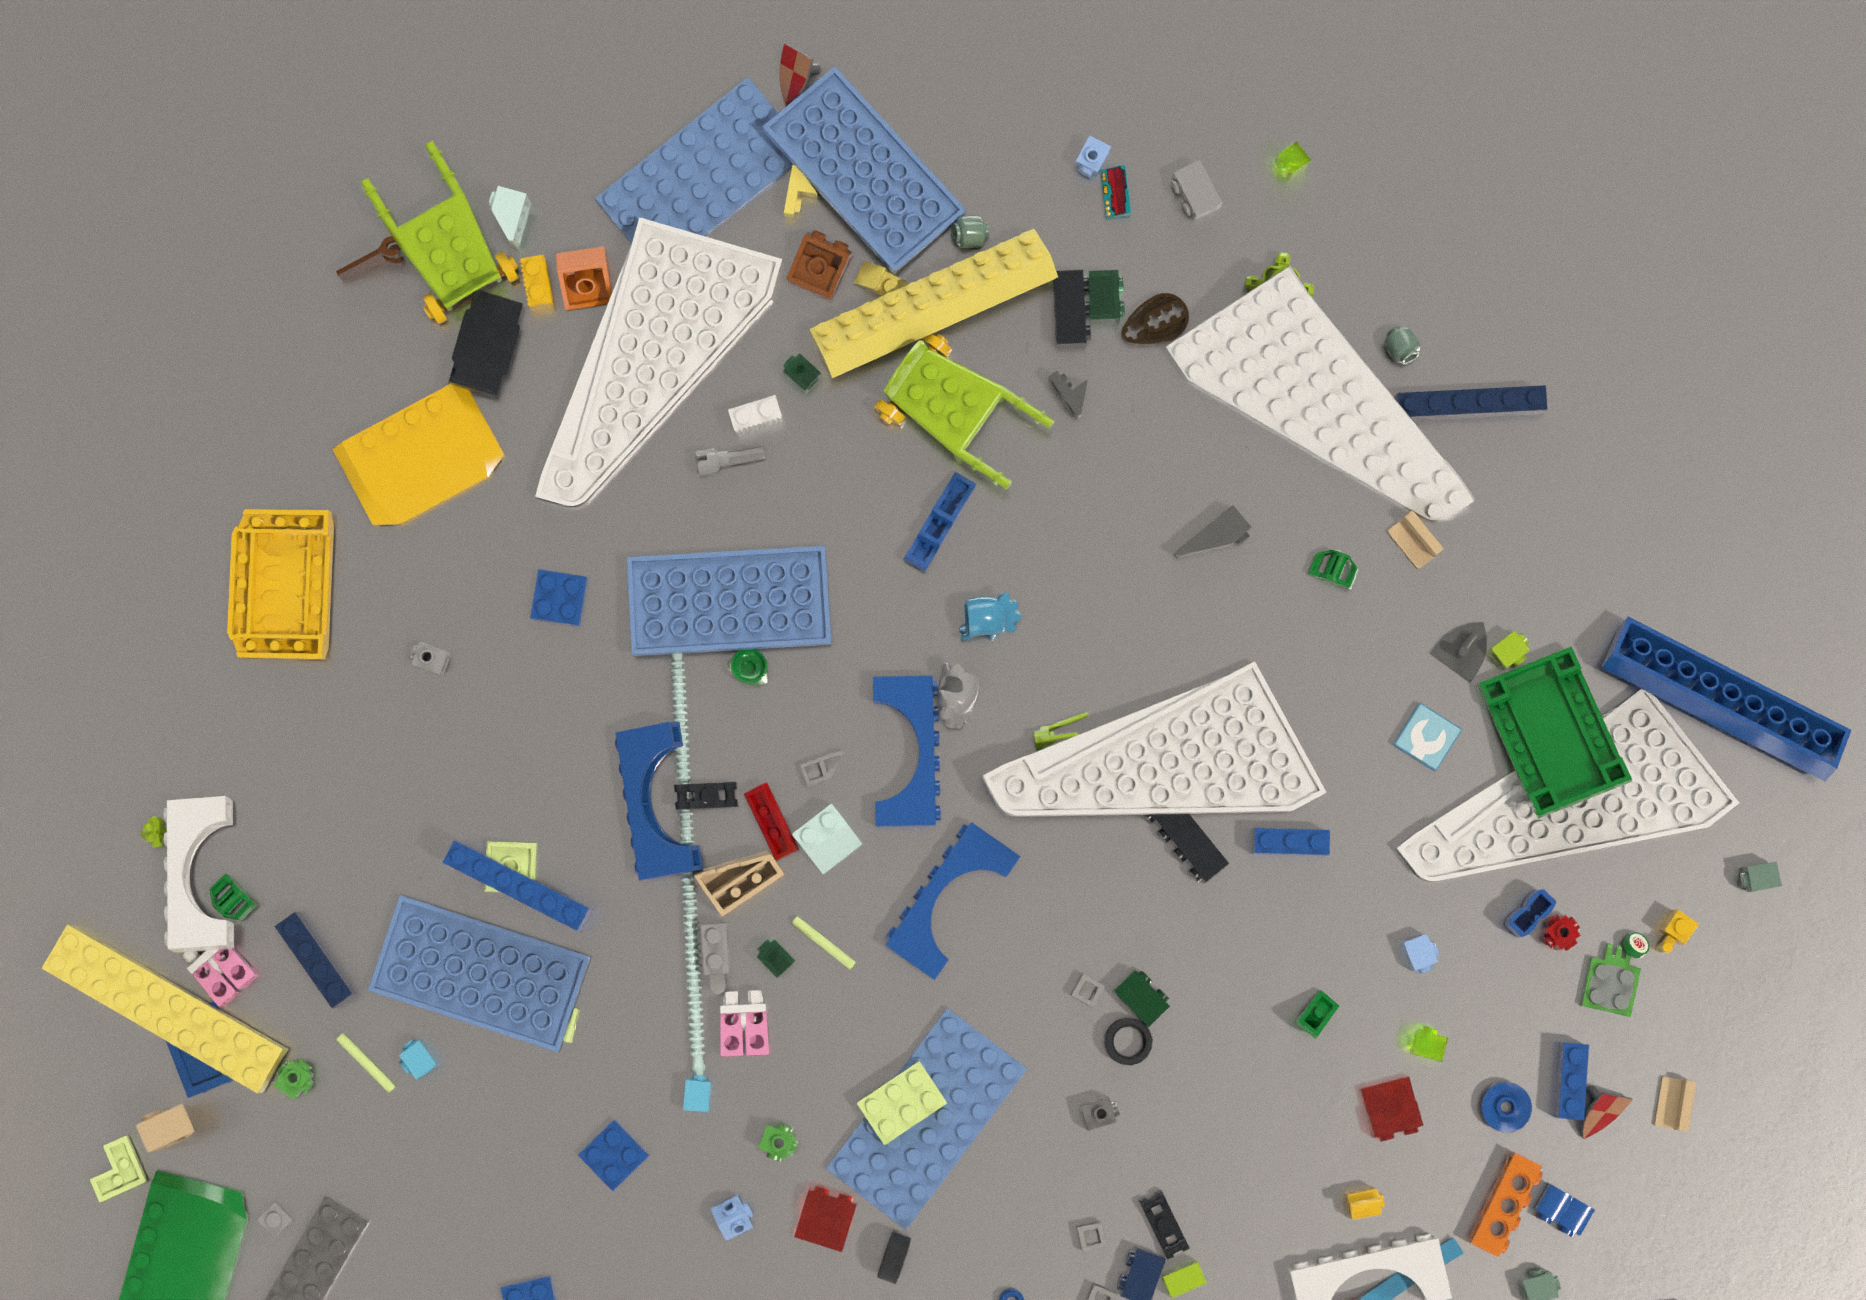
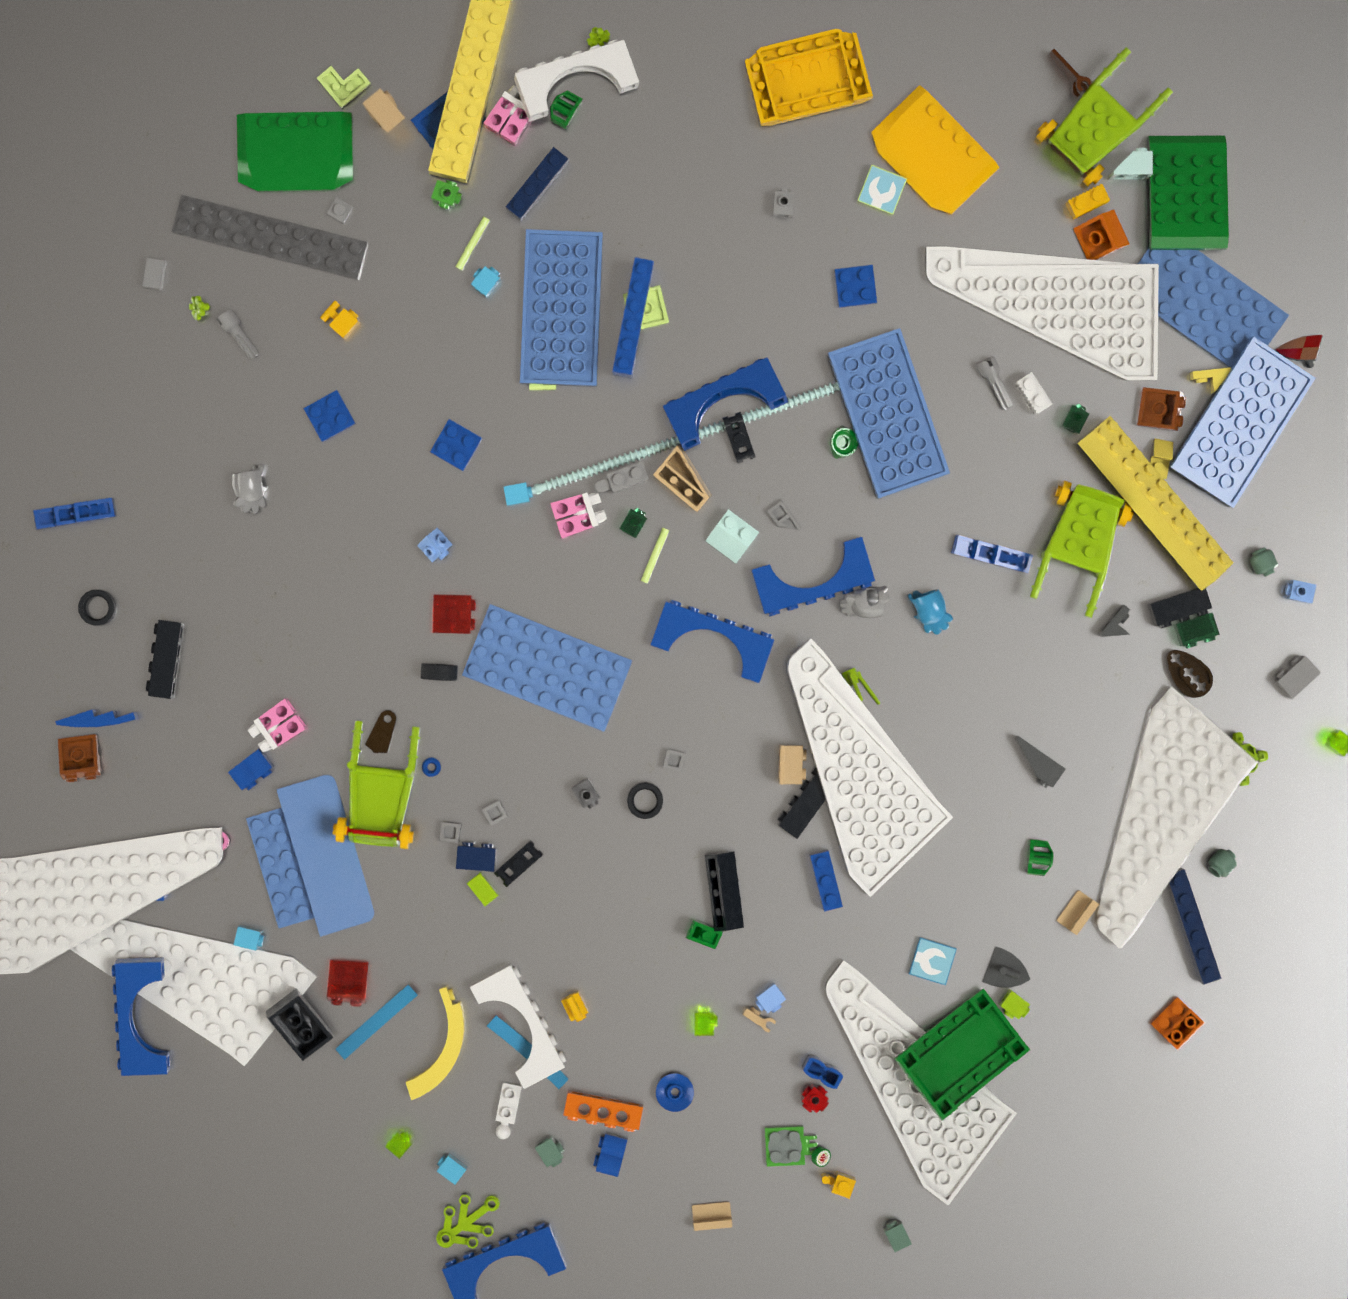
camera: 75 degrees right, 5 degrees up
black piece [448,290,523,398] -> none
red plate [744,782,799,861] -> none
bright green brick [758,1123,798,1162] -> none
yellowish green plate [857,1061,947,1145] -> none
sand green head [951,216,989,248] -> none
slope [1100,165,1131,219] -> none
dark green brick [1113,970,1170,1027] -> none
clear red plate [1360,1076,1424,1142] -> none
blue brick [1554,1042,1589,1120] -> none
shield [1581,1086,1633,1139] -> none
blue brick [1602,616,1851,781] -> none
none -> yellow brick [320,300,360,339]
none -> black brick [705,851,744,931]
none -> tan plate [742,1006,776,1032]
none -> tan slope [778,745,807,784]
none -> medium azure tile [857,165,907,214]
none -> green slope [1147,135,1229,250]
none -> orange brick [1151,997,1205,1050]
none -> sand green head [1250,547,1278,577]

